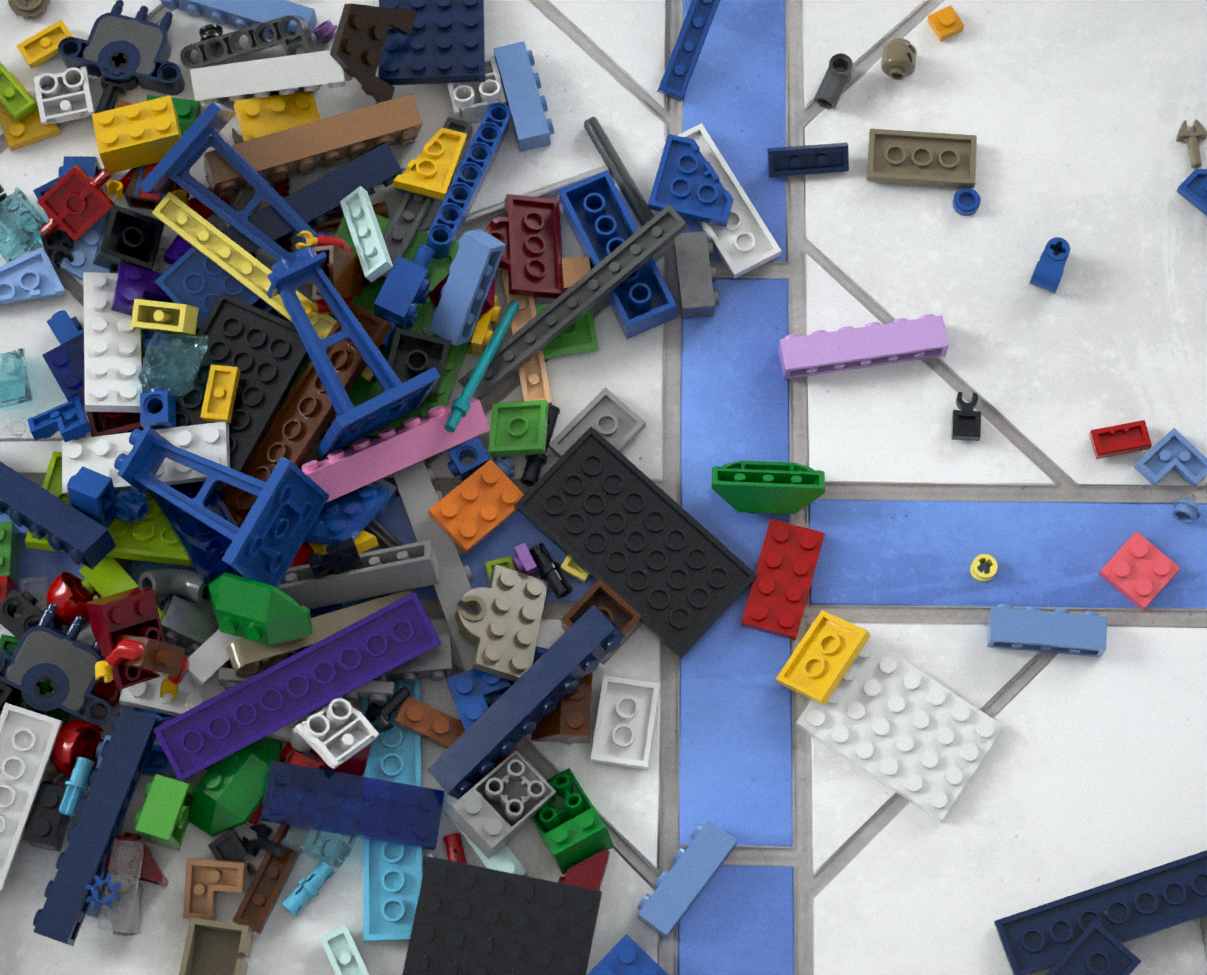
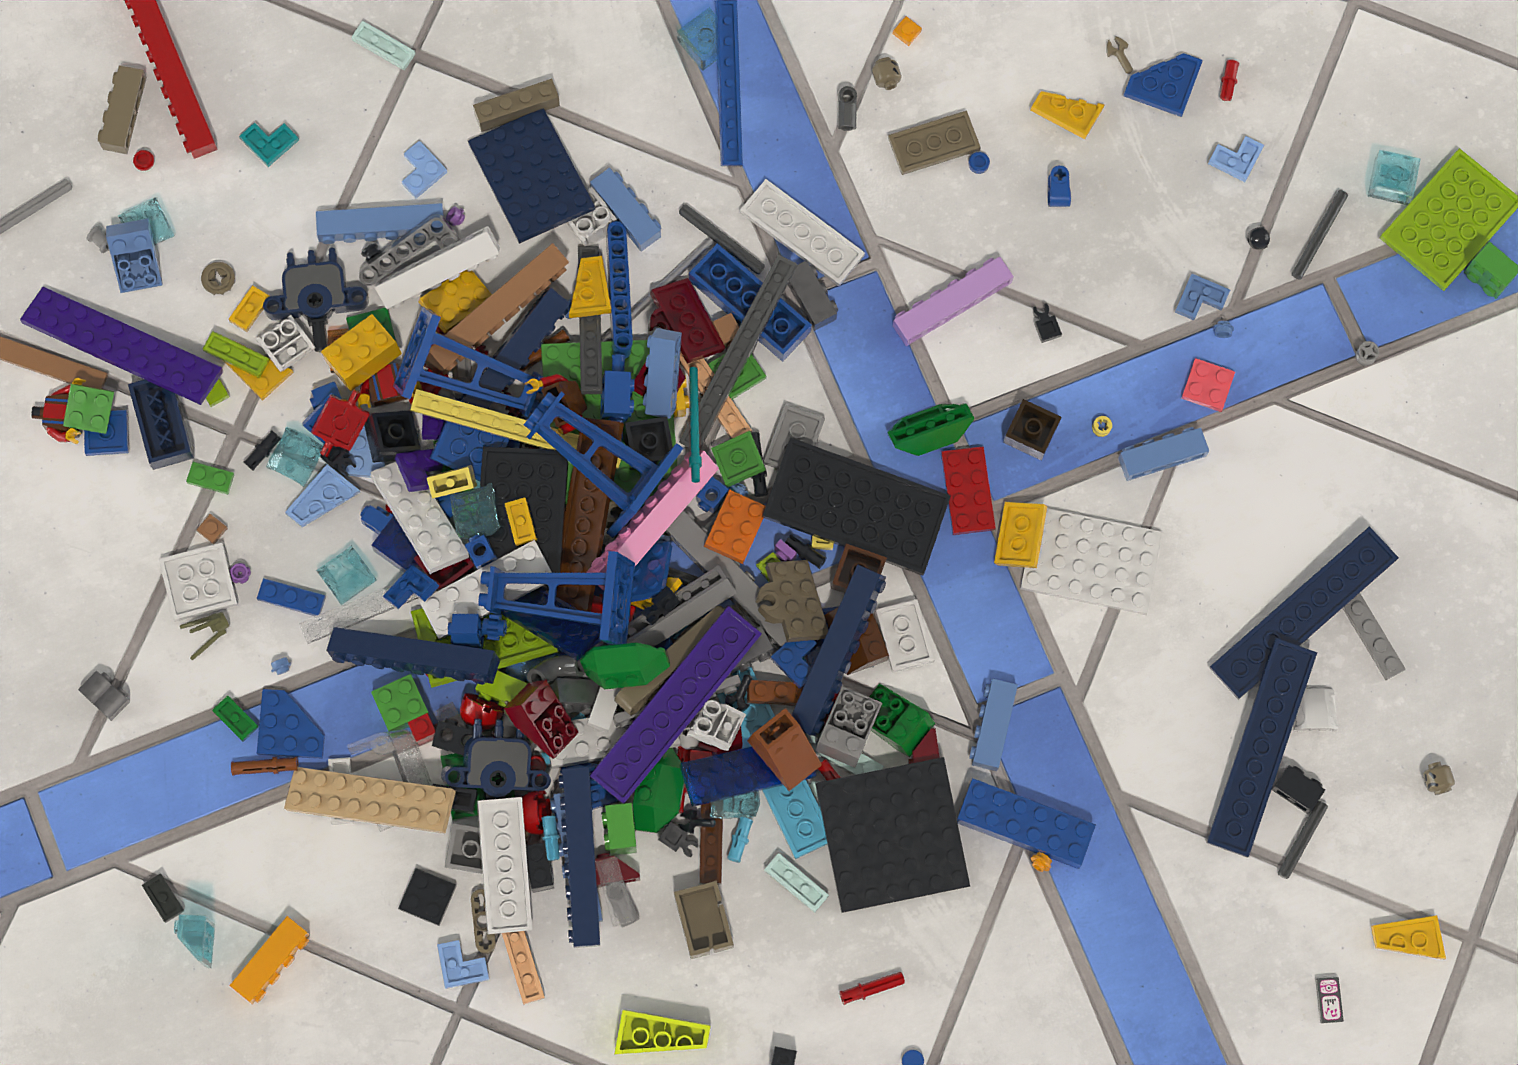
camera: 30 degrees left, 5 degrees up
blue gear [85,874,122,911] -> none
torso [95,635,190,700] -> none
medium nougat plate [183,858,247,920] -> none
dark brown wing [330,3,417,104] -> none
light aqua plate [340,186,393,282] -> none
blue plate [648,134,733,227] -> none
dark blue plate [767,142,849,177] -> none
red plate [1089,420,1152,459] -> none
none -> dark orange slope [747,708,822,791]
none -> dark brown brick [1003,399,1062,461]
none -> yellow wing [1030,91,1105,139]

